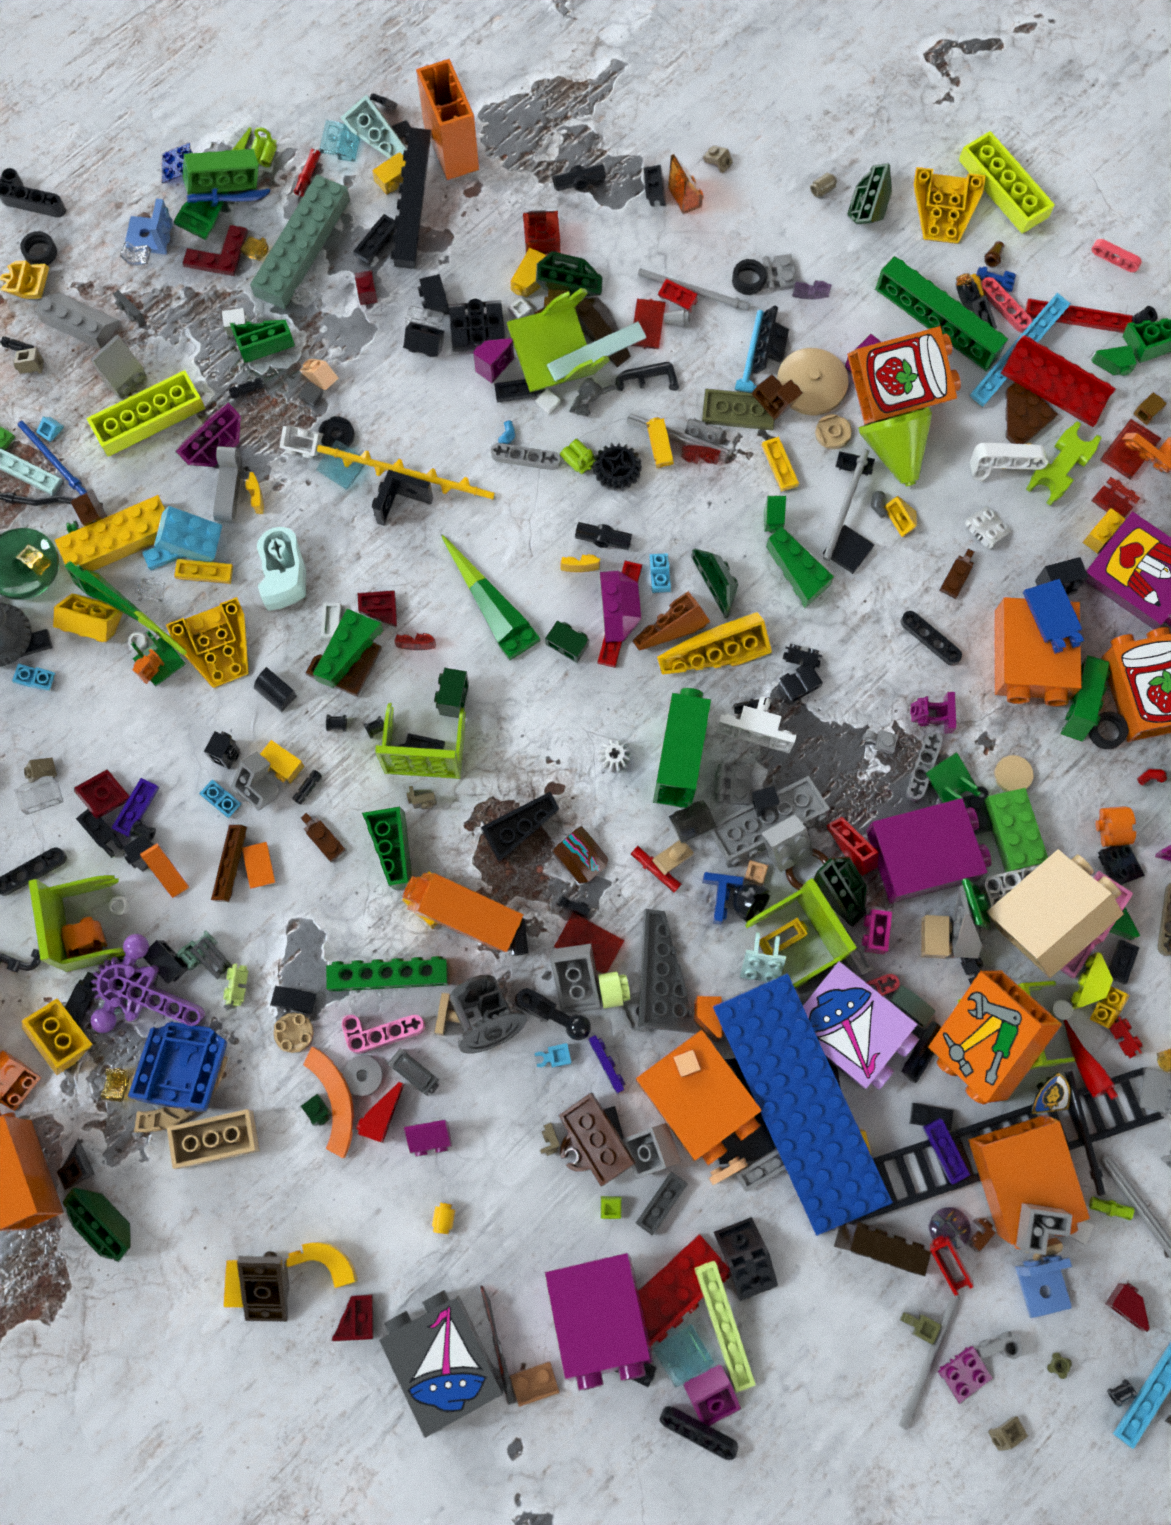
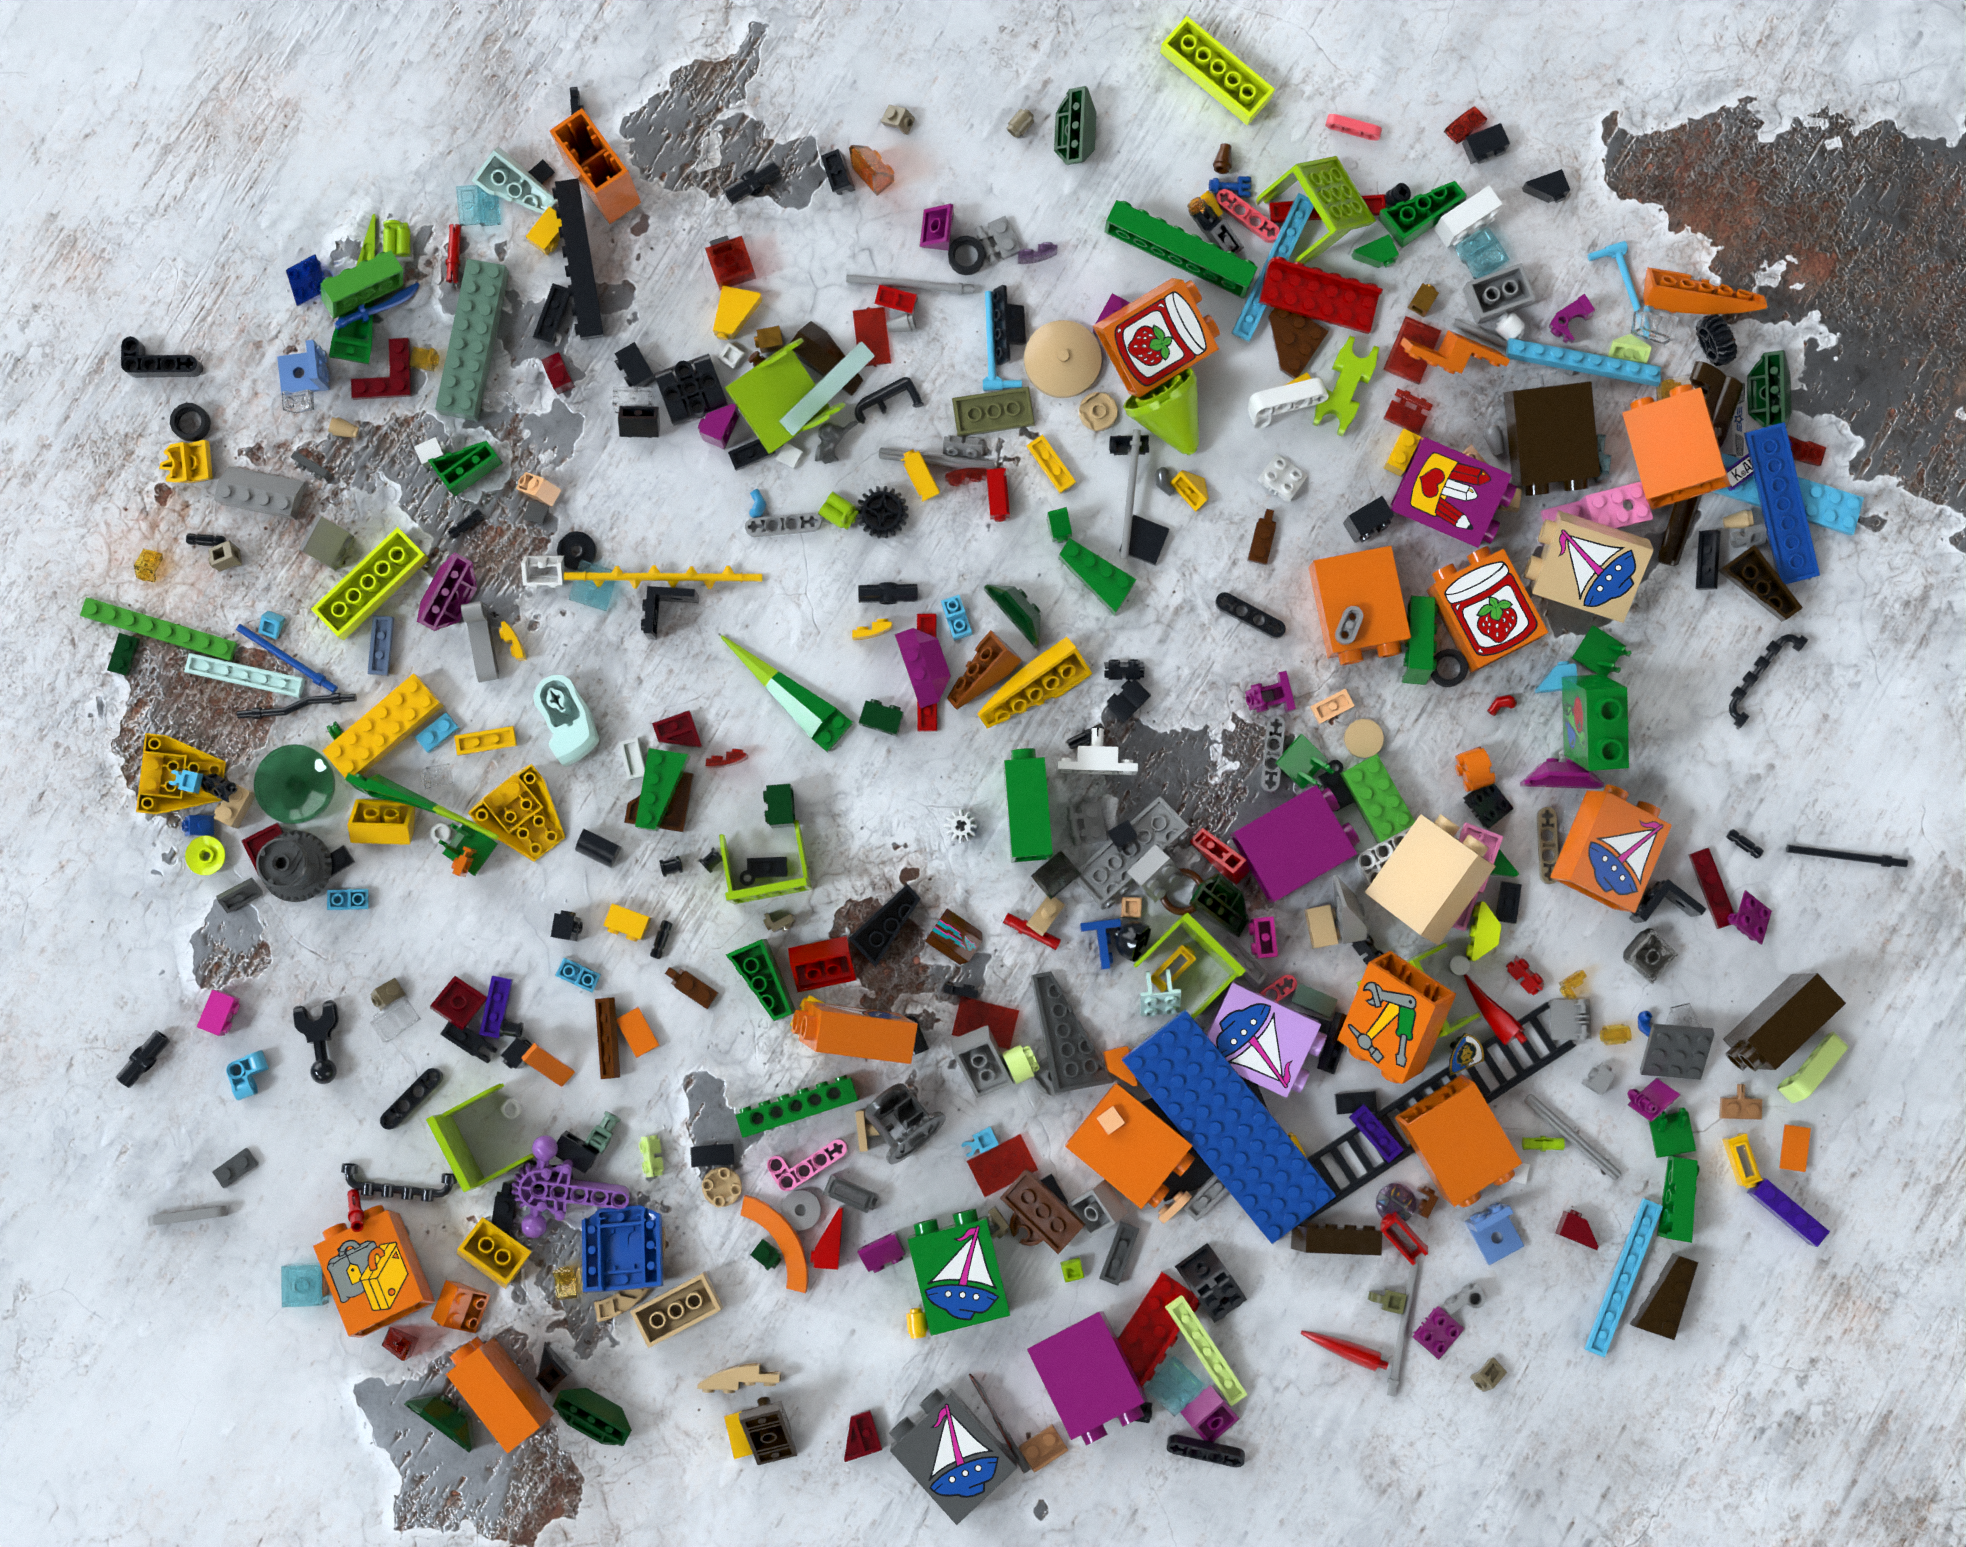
camera: 15 degrees left, 10 degrees up
clear yellow bracket [16,544,51,575] -> none
orange brick [61,917,107,959] -> none
reddish brown torso [70,489,107,526] -> none
medium azure brick [154,506,222,562] -> none
black tile [190,936,232,979] -> none
light grey brick [231,752,279,811] -> none
yellow arch [286,1242,358,1288] -> none
black tile [370,93,397,110] -> none
black piece [514,988,591,1040] -> none
dark green wedge [536,251,602,297] -> none
dark purple plate [588,1035,626,1094] -> none
reddish brown brick [751,374,803,420] -> none
light grey plate [863,730,899,755] -> none
yellow wedge [913,167,986,244] -> none
green piece [962,878,991,930] -> none
light grey brick [1016,1203,1072,1255] -> none
blue tile [1023,579,1084,654] -> none
tan bar [1026,1237,1063,1261] -> none
olive plate [1047,1352,1072,1379] -> none
black bar [1064,1071,1106,1196] -> none
yellow slope [1090,986,1130,1029] -> none
black bush [1107,1379,1137,1408] -> none
none -> tan cone [328,417,359,438]
none -> sand blue plate [367,615,394,676]
none -> tan slope [697,1363,781,1393]
none -> red slope [788,936,856,992]
none -> brick [907,1208,1010,1336]
none -> magenta slope [919,203,954,251]
none -> clear red tile [967,1134,1038,1197]
none -> red window [986,468,1010,522]
none -> lime piece [1256,156,1376,264]
none -> red piece [1301,1330,1389,1372]
none -> light nougat plate [1310,689,1355,724]
none -> light grey plate [1335,606,1363,645]

